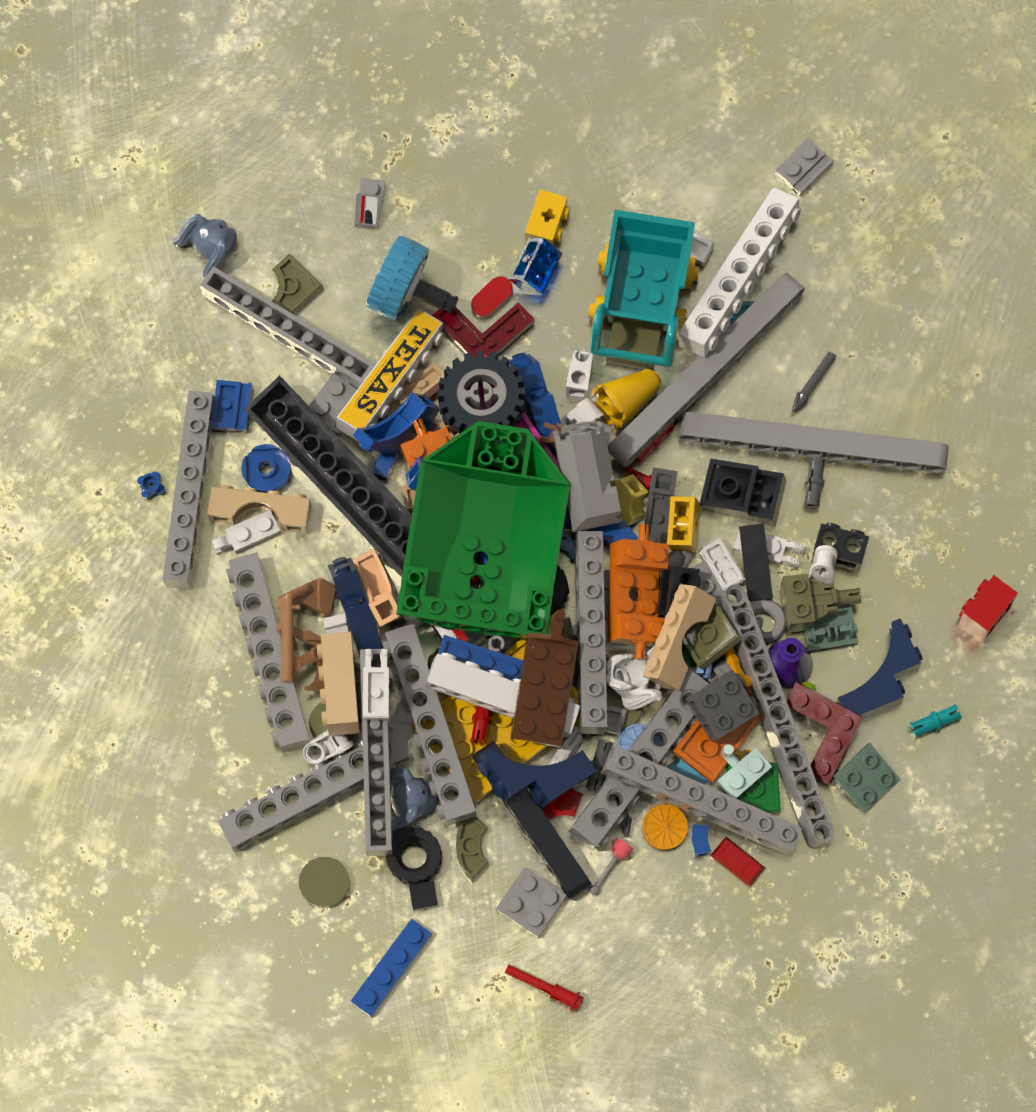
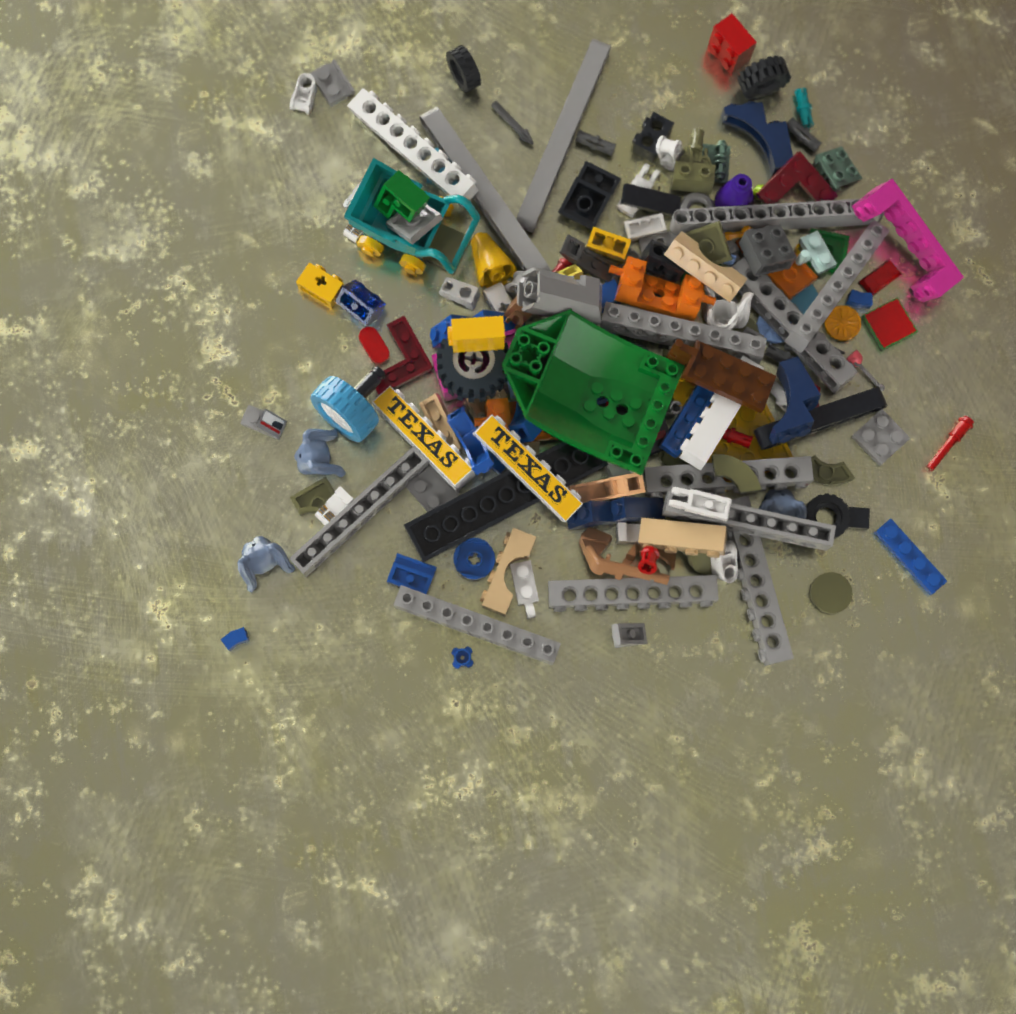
camera: 85 degrees left, 5 degrees up
none -> blue piece [220,627,250,651]
none -> white piece [290,73,317,115]
none -> sand blue hair [294,429,346,477]
none -> white leg [315,486,354,525]
none -> green brick [373,170,430,223]
none -> light grey plate [386,205,443,245]
none -> black tyre [446,45,481,93]
none -> yellow brick [447,316,505,353]
none -> brick [473,415,583,522]
none -> light grey slope [611,623,647,648]
none -> red bush [638,546,660,574]
none -> olive tile [711,454,761,494]
none -> black tyre [737,56,791,100]
none -> dark grey pin [787,117,822,153]
none -> dark pink plate [852,178,964,302]
none -> red tile [862,297,918,351]

